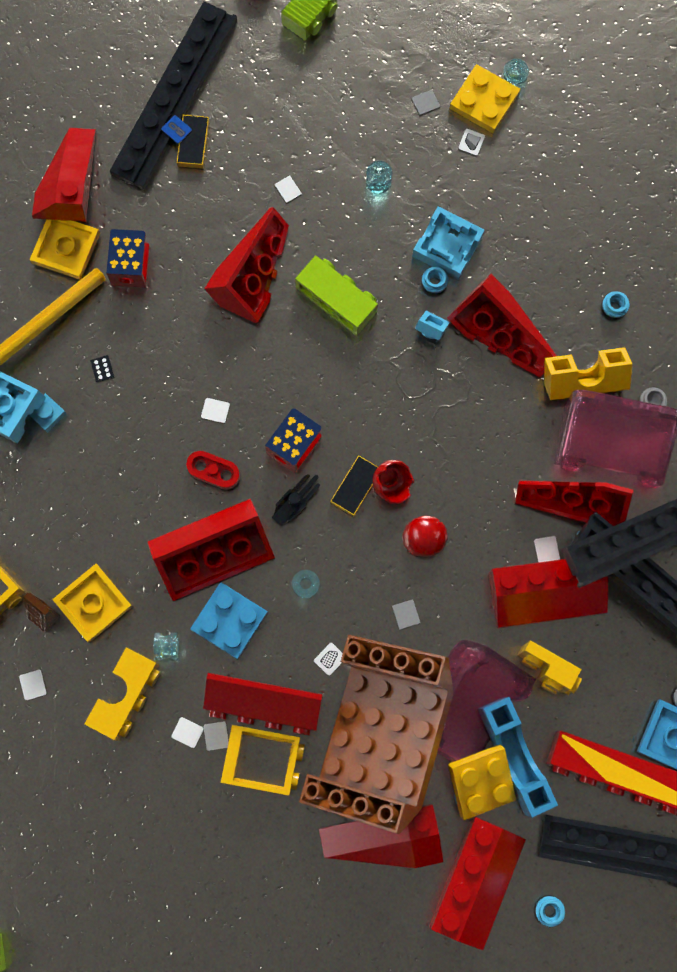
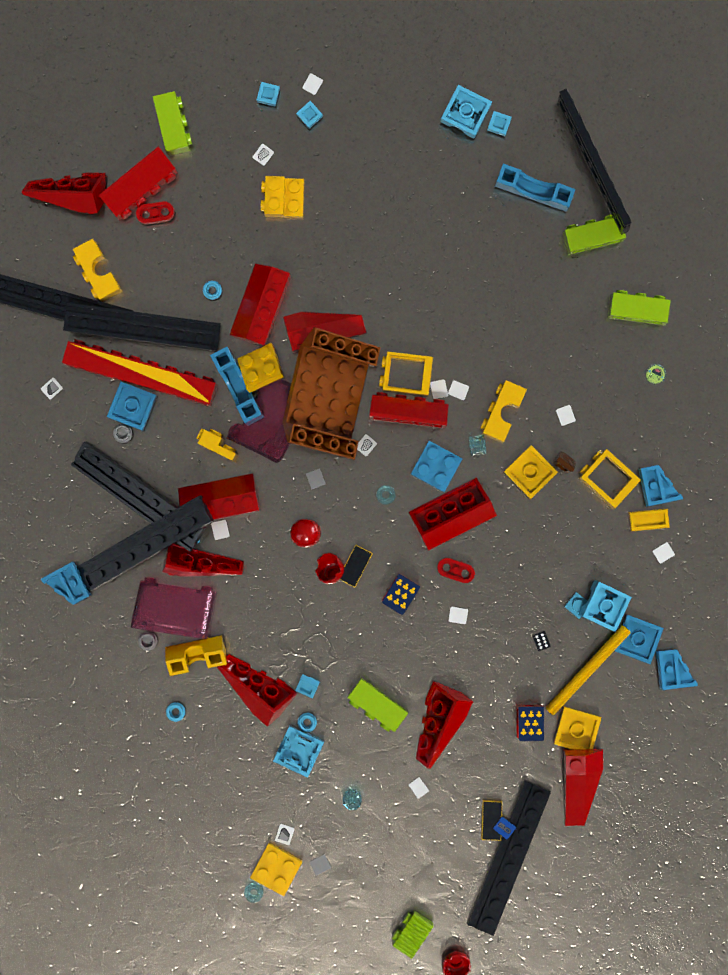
camera: 175 degrees left, 10 degrees up
black piece [272,474,320,526] -> none

